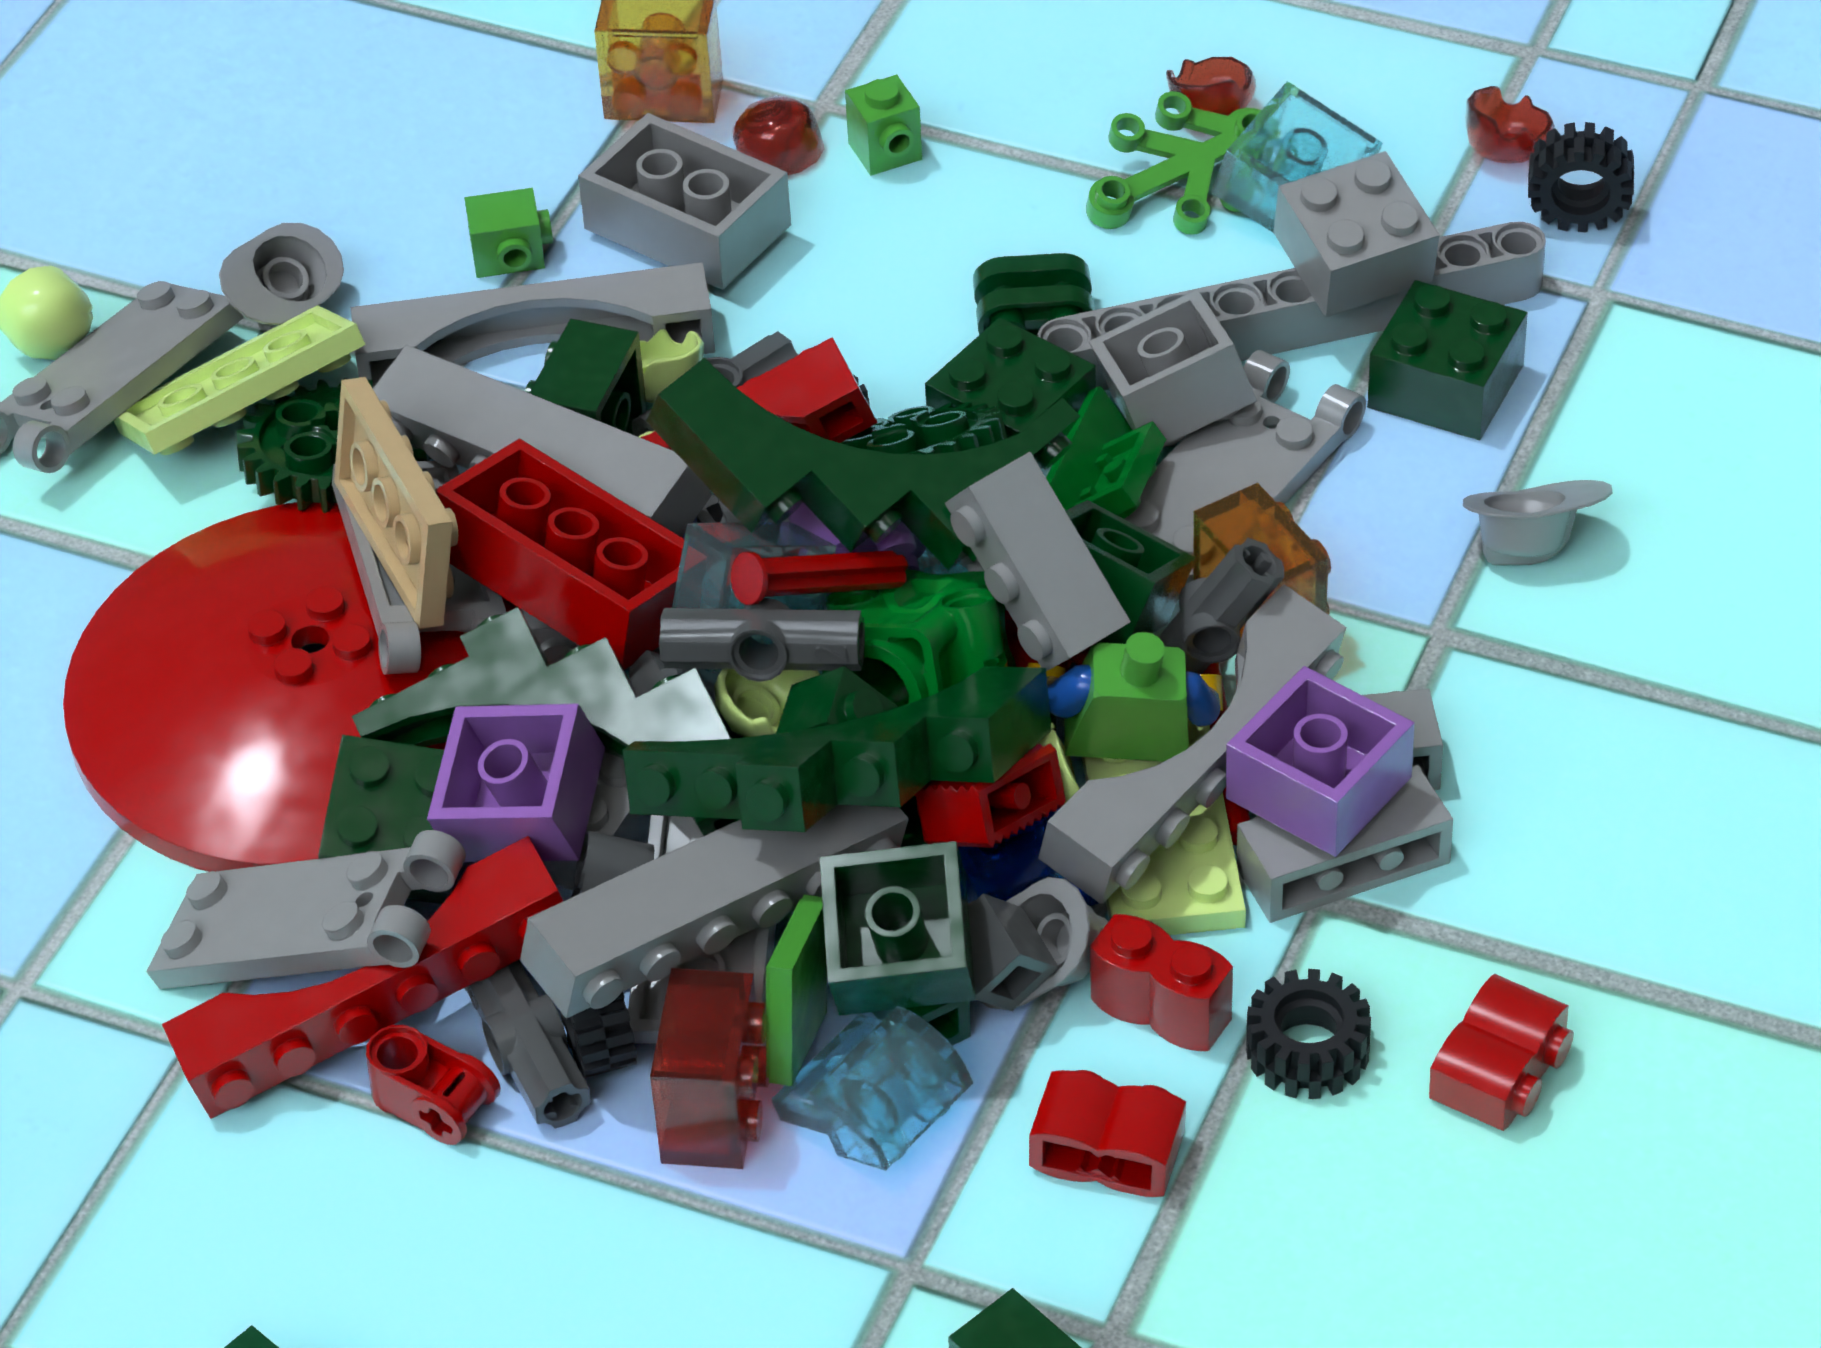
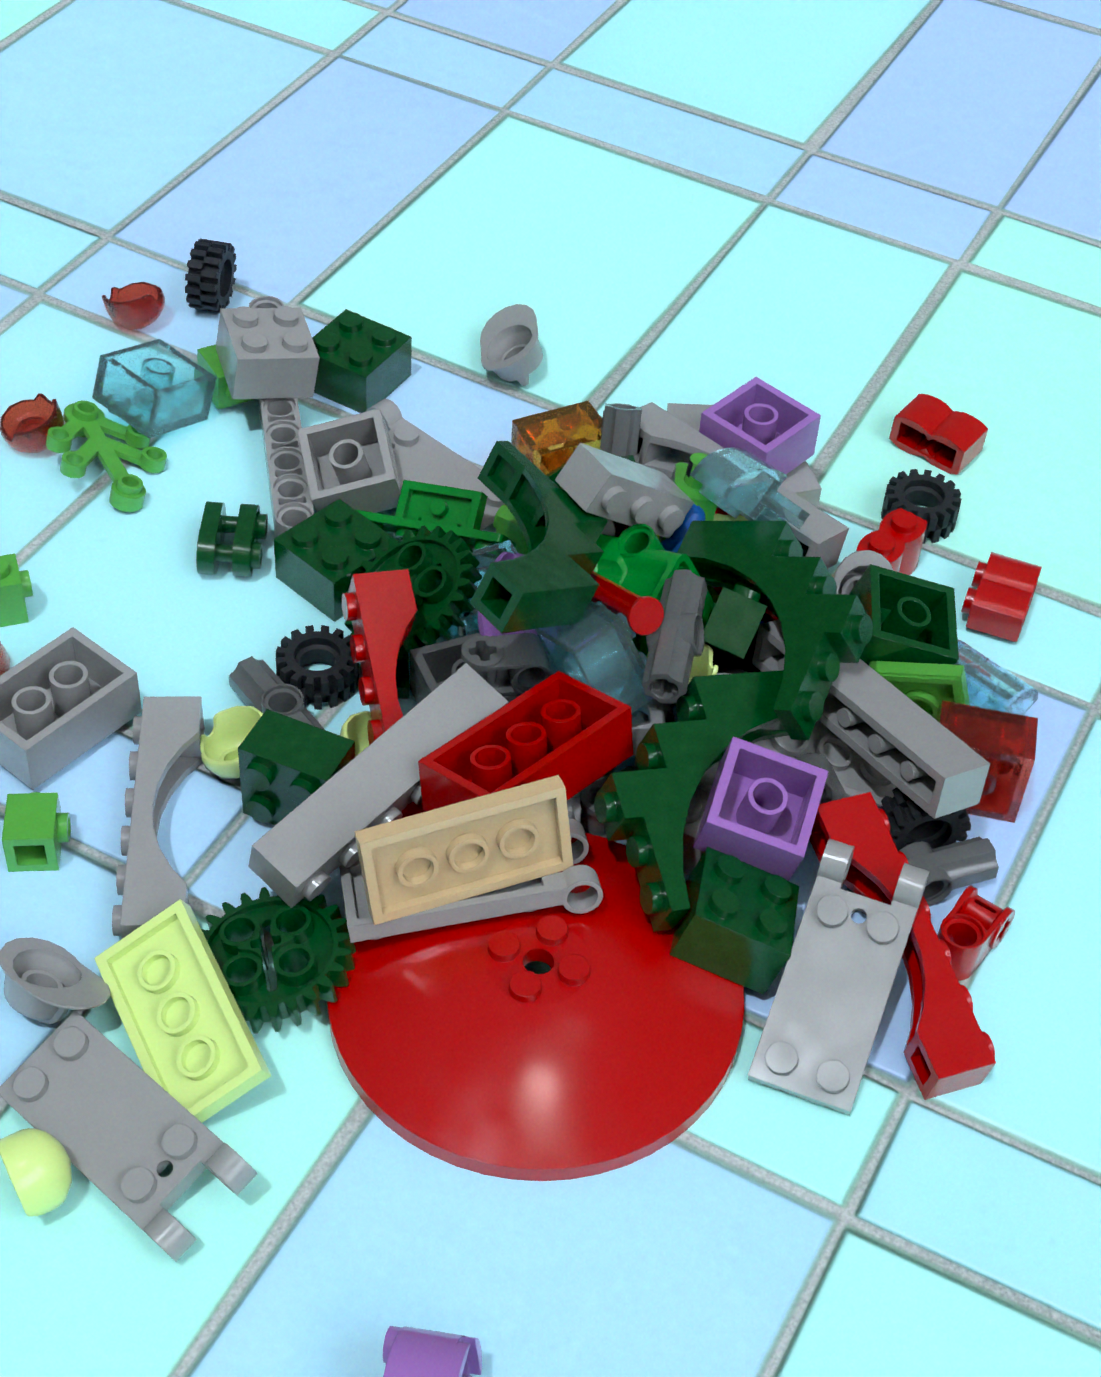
camera: 90 degrees left, 0 degrees up
none -> clear light blue brick [690,448,810,530]

